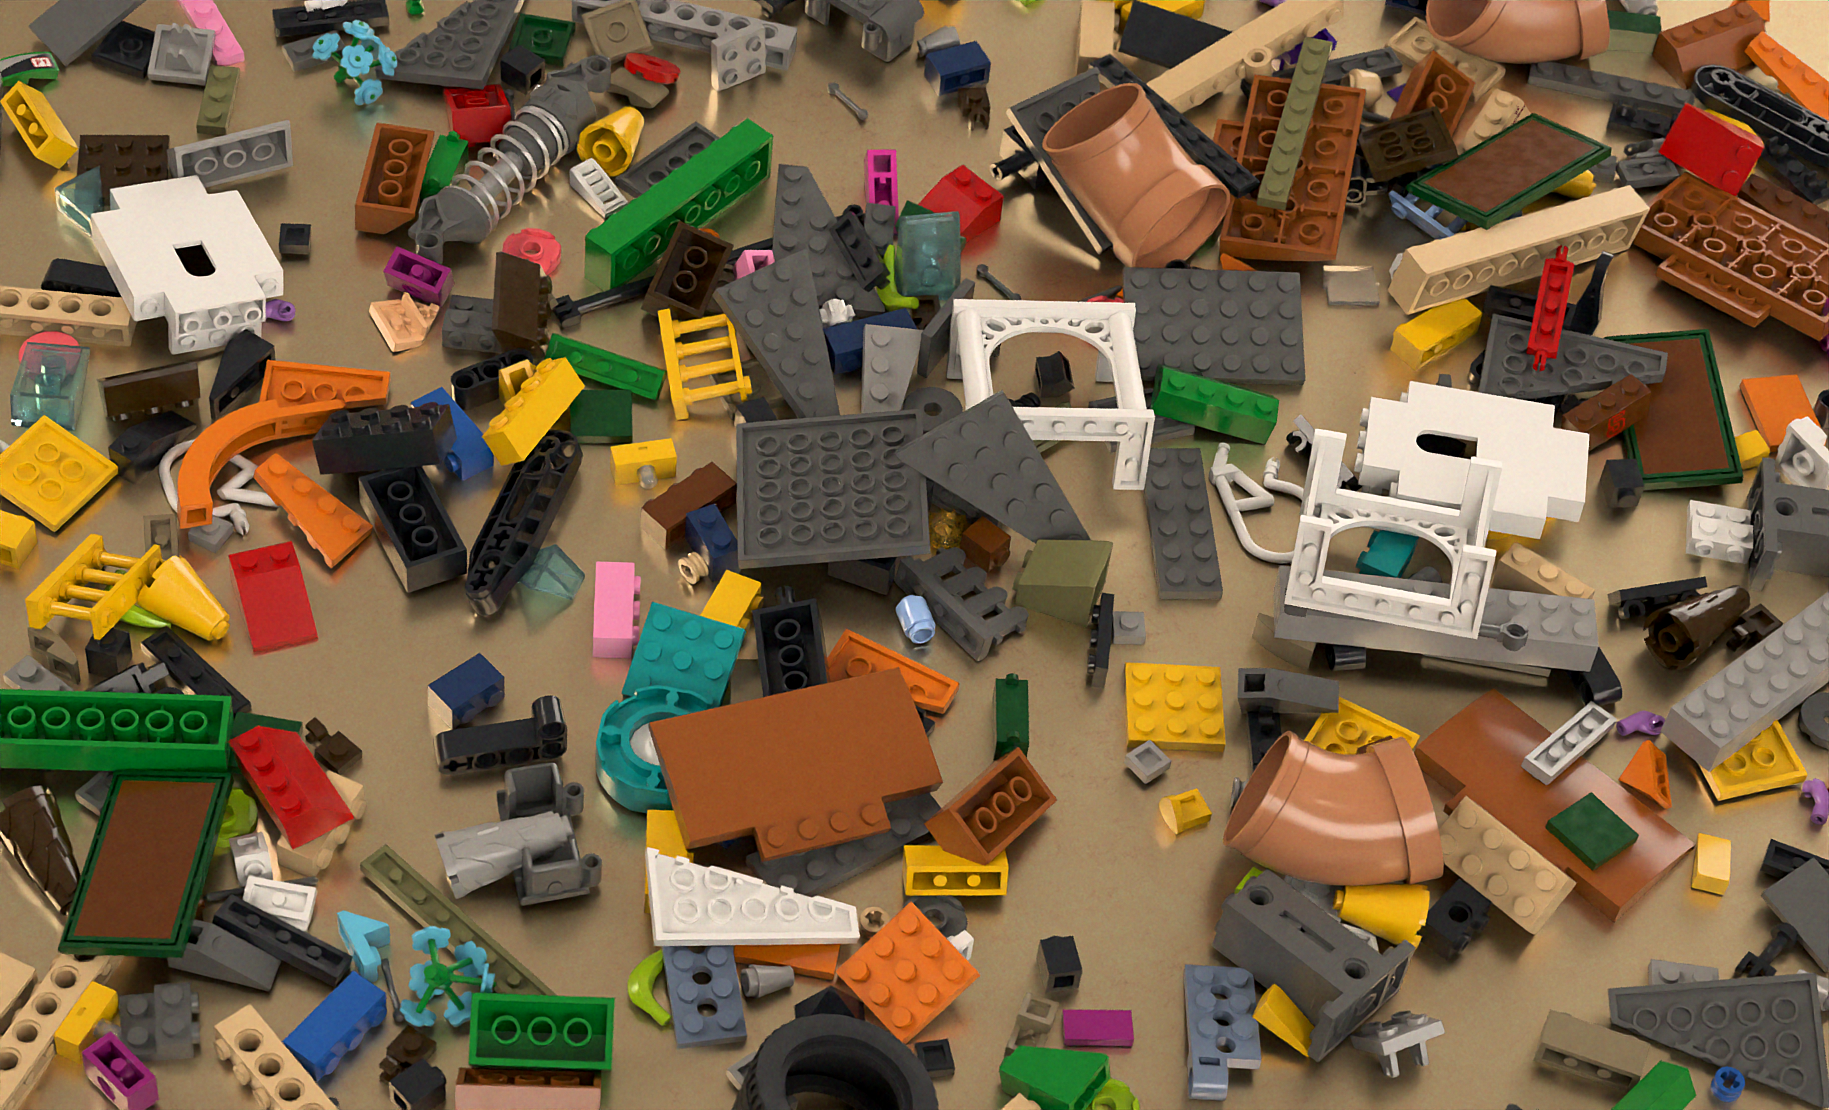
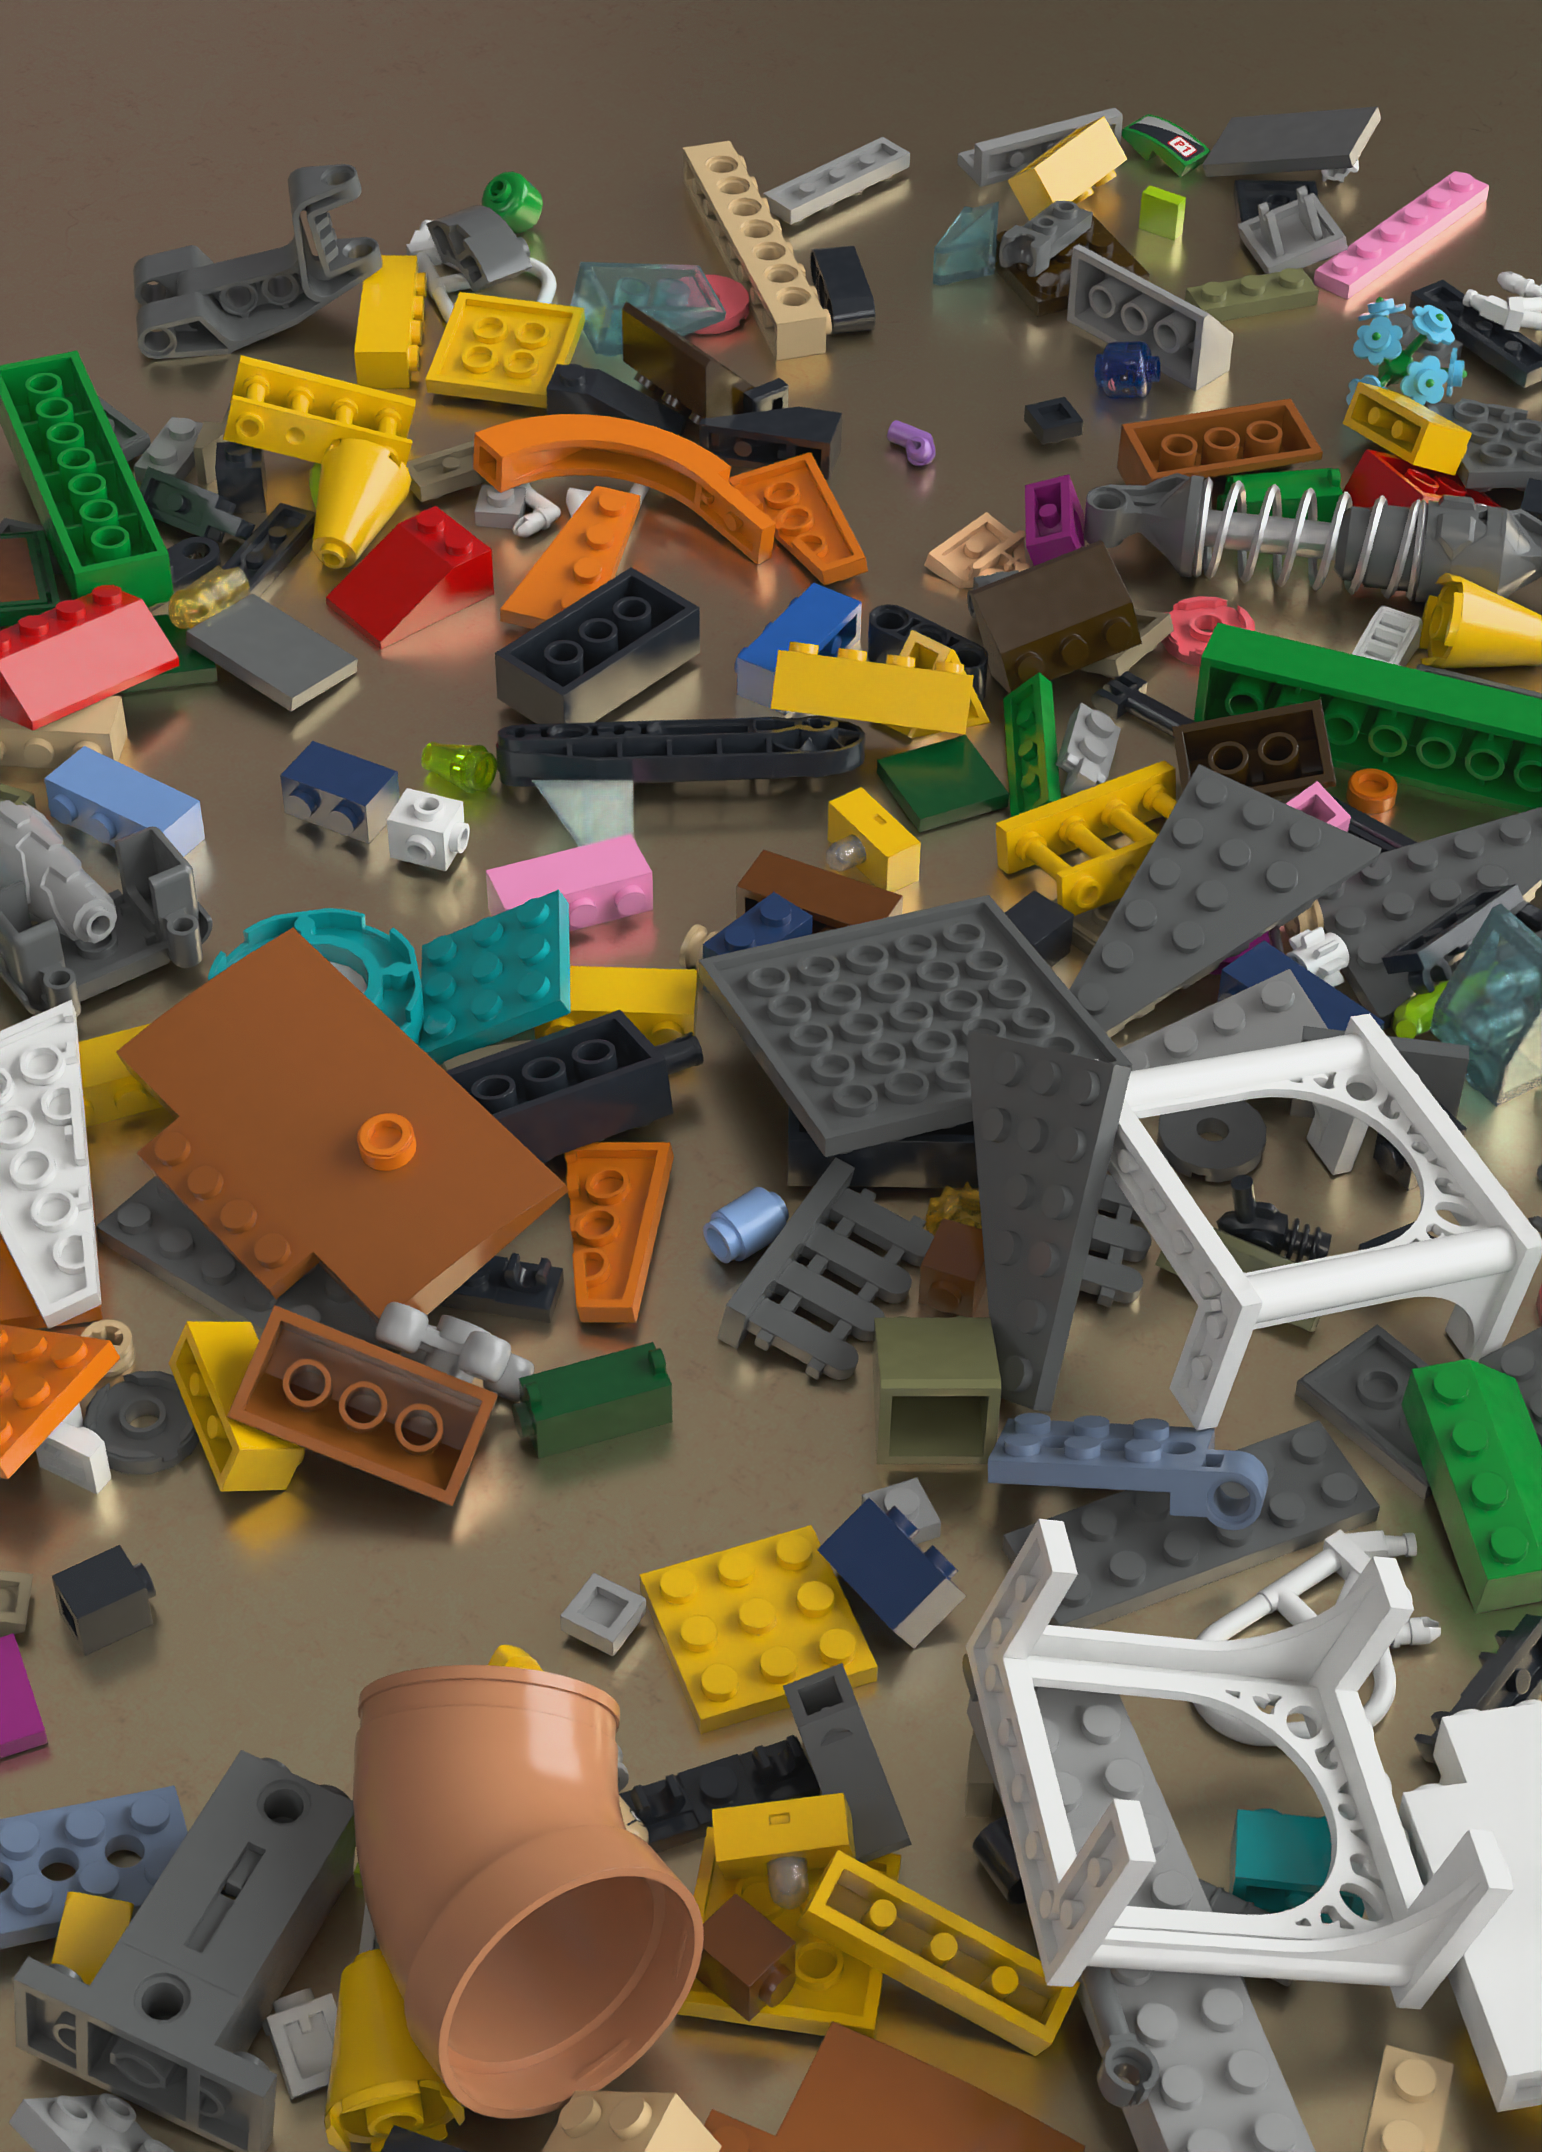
camera: 75 degrees right, 5 degrees down
white panel [91,175,283,355] -> none
dark brown plate [305,717,362,775] -> none
black brick [312,402,457,475] -> none
black beam [433,695,567,775] -> none
black plate [1087,593,1114,689] -> none
none -> medium blue brick [44,746,205,857]
none -> clear yellow piece [168,566,250,629]
none -> dark grey tile [186,593,358,712]
none -> orange tile [357,1113,416,1171]
none -> light grey gear [375,1302,535,1402]
none -> white brick [387,788,470,871]
none -> clear neon green cone [421,742,497,793]
none -> yellow piece [712,1793,856,1909]
none -> black tile [744,378,789,413]
none -> yellow brick [797,1850,1081,2057]
none -> dark blue brick [817,1498,966,1648]
none -> sand blue hinge [988,1413,1268,1530]
none -> dark grey plate [999,200,1093,277]
none -> light grey hinge [1056,702,1121,796]
none -> clear blue head [1095,341,1161,399]
none -> lime tile [1139,185,1186,241]
none -> yellow brick [1342,382,1472,476]

